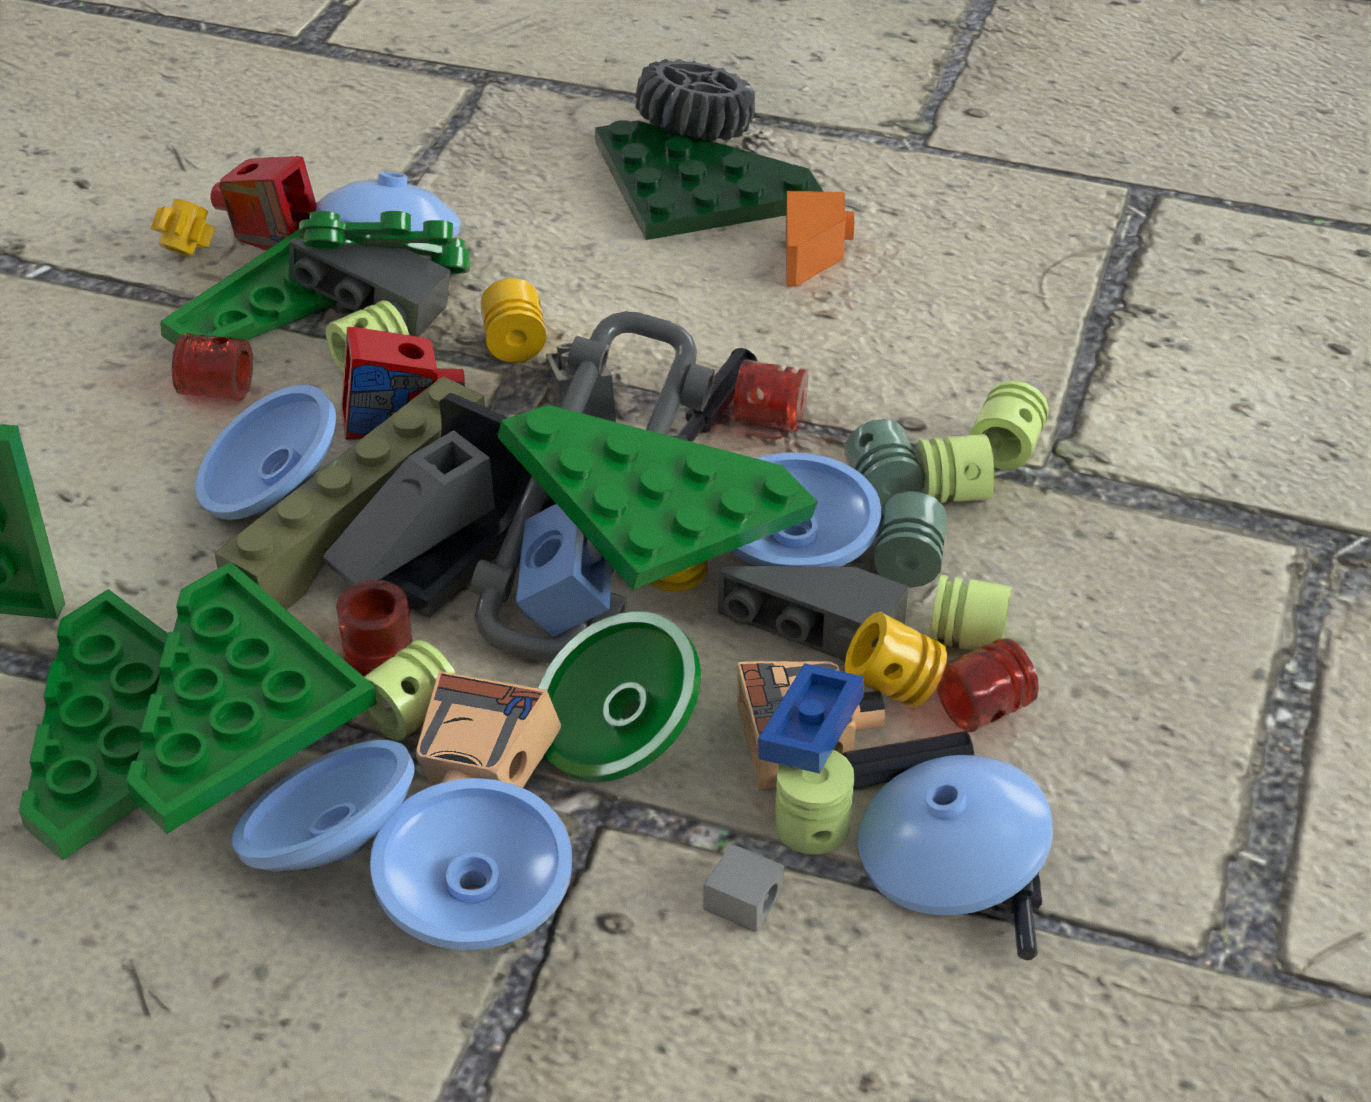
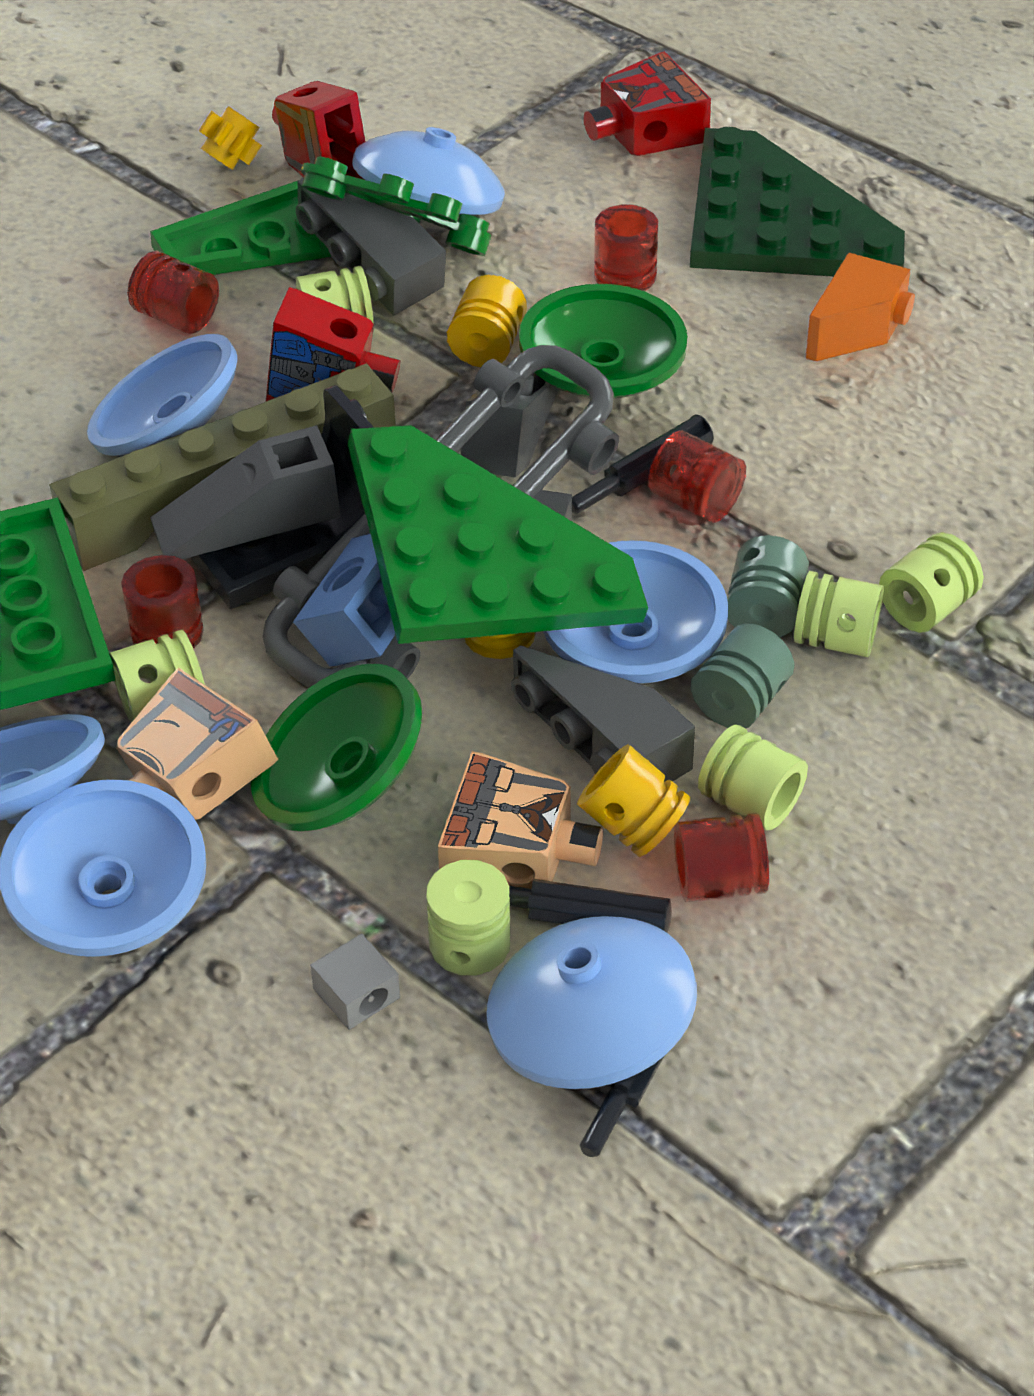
camera: 25 degrees right, 5 degrees up
dark grey gear [635,59,755,141] -> none
blue plate [758,663,864,774] -> none
none -> green dish [519,284,688,398]
none -> red torso [583,51,711,156]
none -> clear red piece [594,204,658,291]

